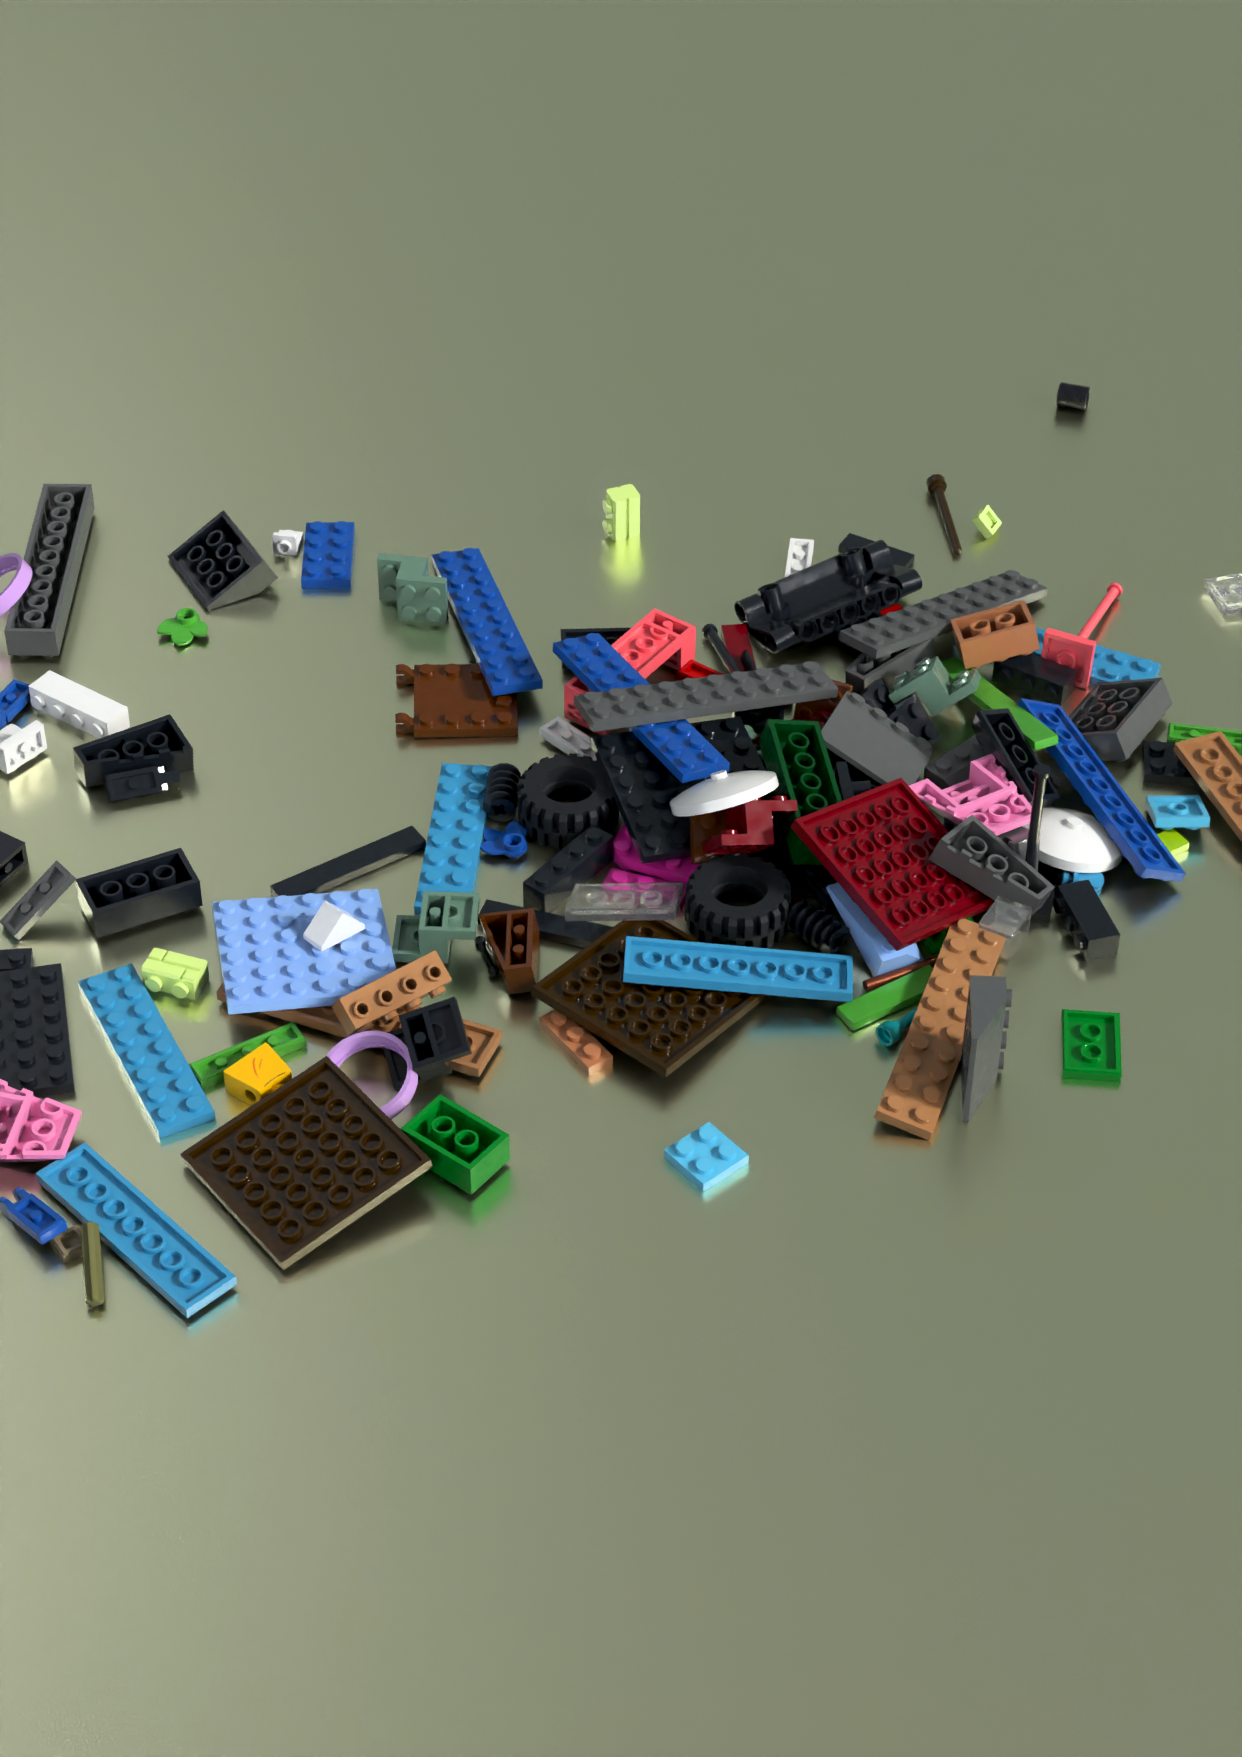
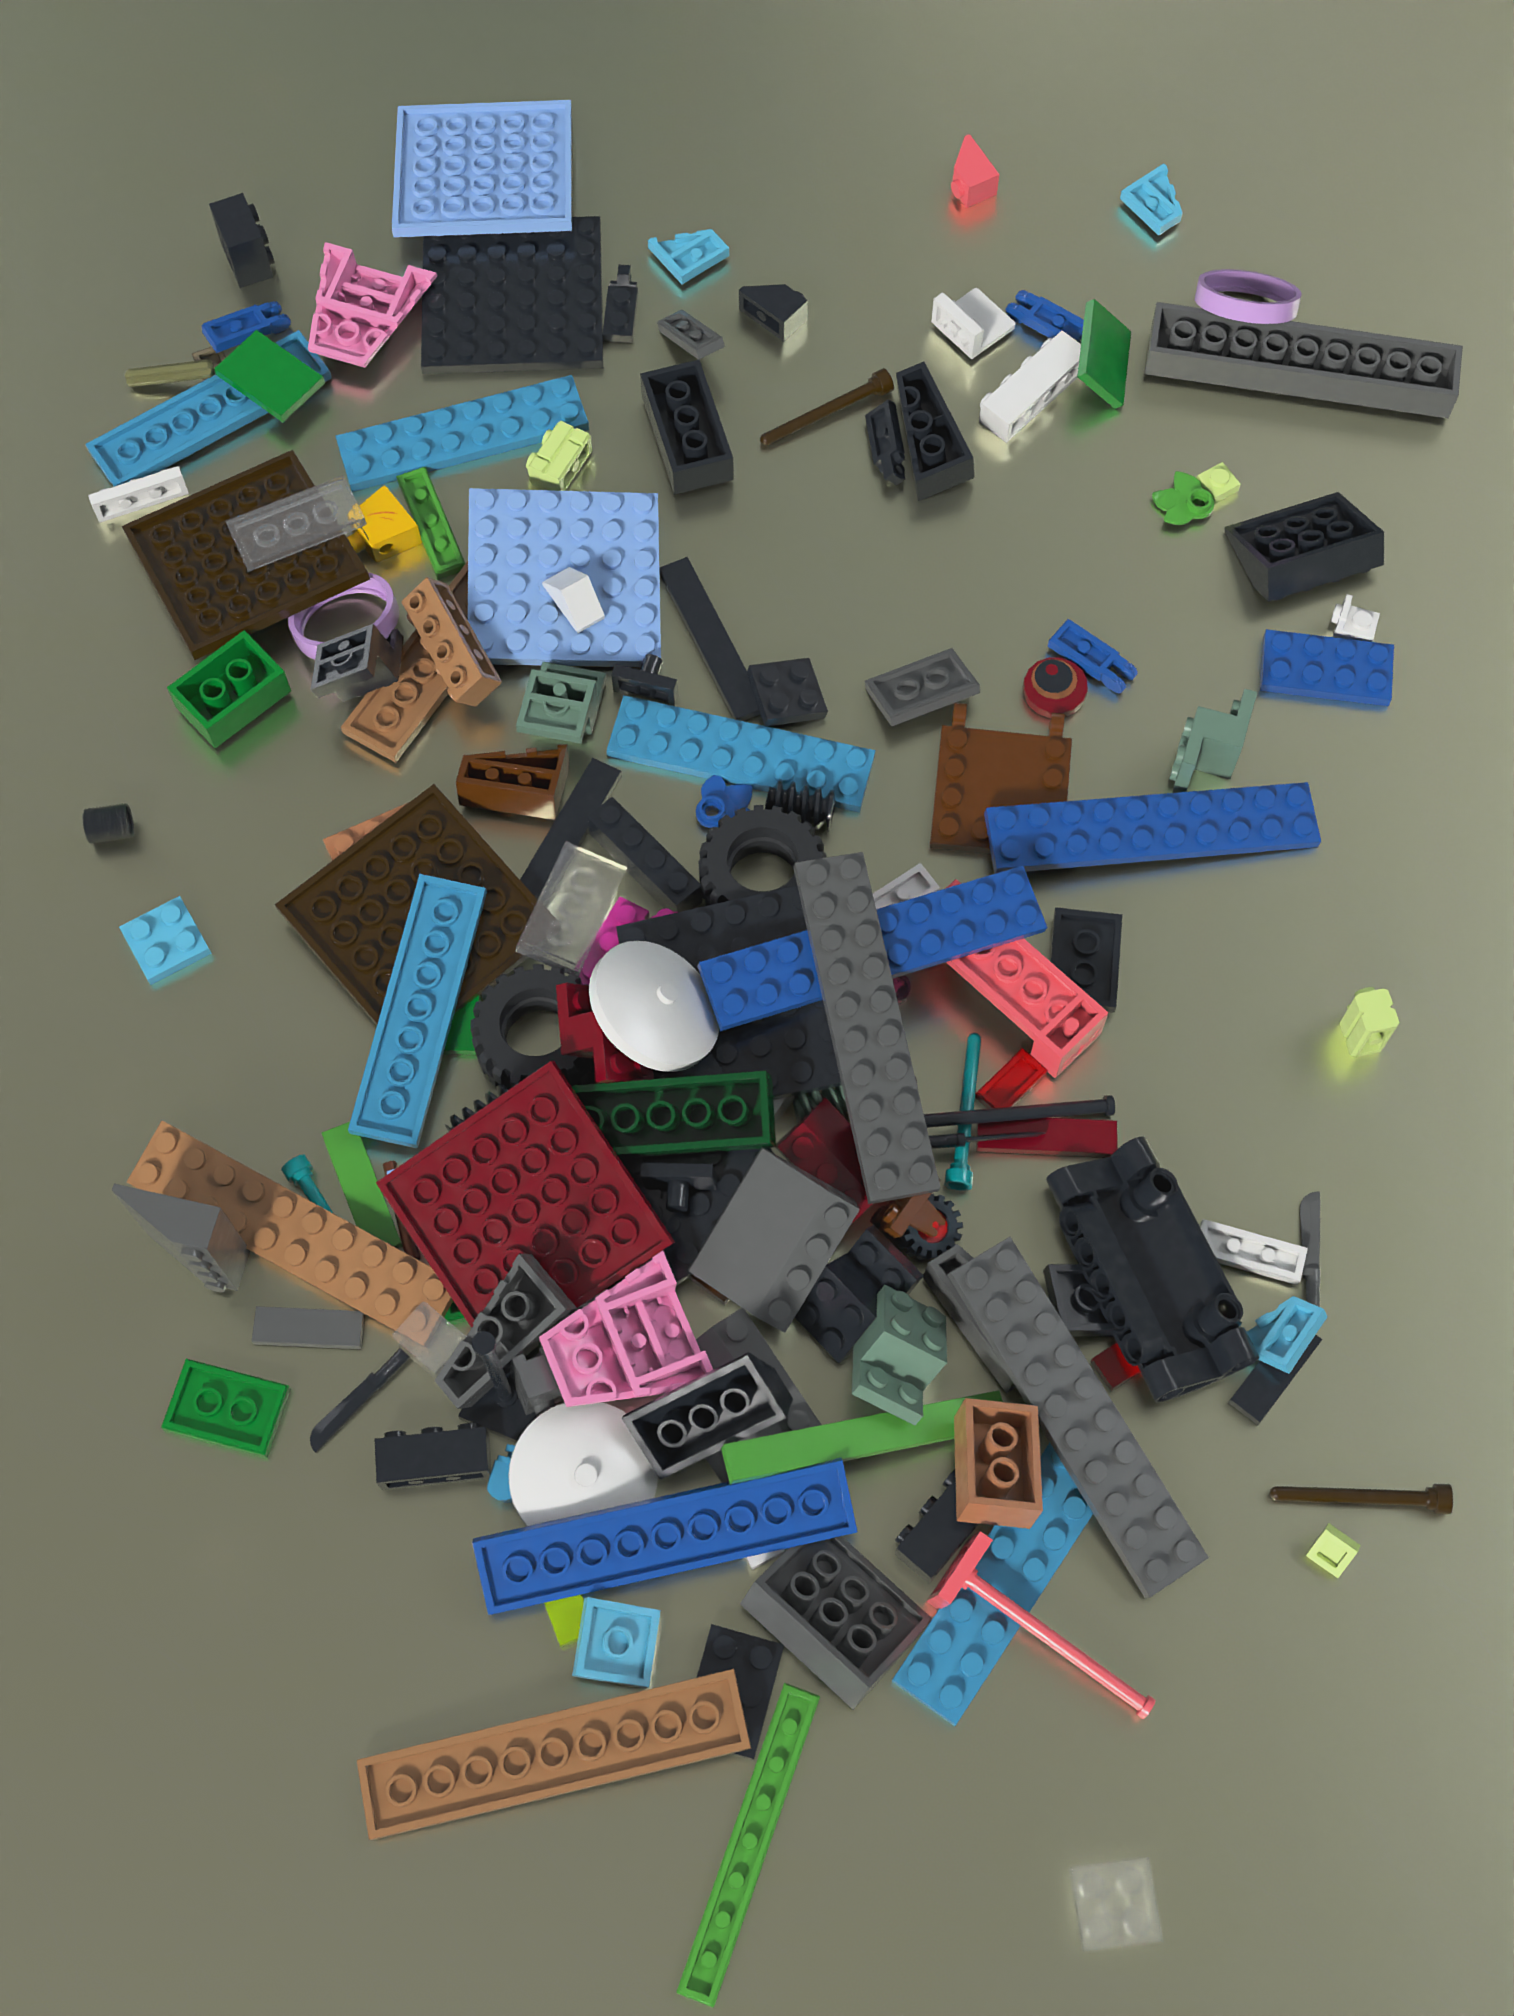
camera: 100 degrees right, 25 degrees up
none -> black piece [82,803,134,844]
none -> white plate [88,466,189,523]
none -> green tile [214,330,325,422]
none -> clear tile [225,475,367,572]
none -> dark grey tile [252,1306,365,1349]
none -> black piece [310,1348,410,1453]
none -> black tile [611,654,678,706]
none -> black plate [747,658,828,726]
none -> dark brown piece [760,368,894,446]
none -> dark grey tile [865,648,980,726]
none -> tile [1023,657,1088,718]
none -> blue hinge [1048,619,1138,694]
none -> green tile [1077,299,1131,409]
none -> yellowish green plate [1197,462,1241,504]
none -> medium azure wing [1247,1296,1328,1374]
none -> dark grey piece [1300,1191,1321,1307]

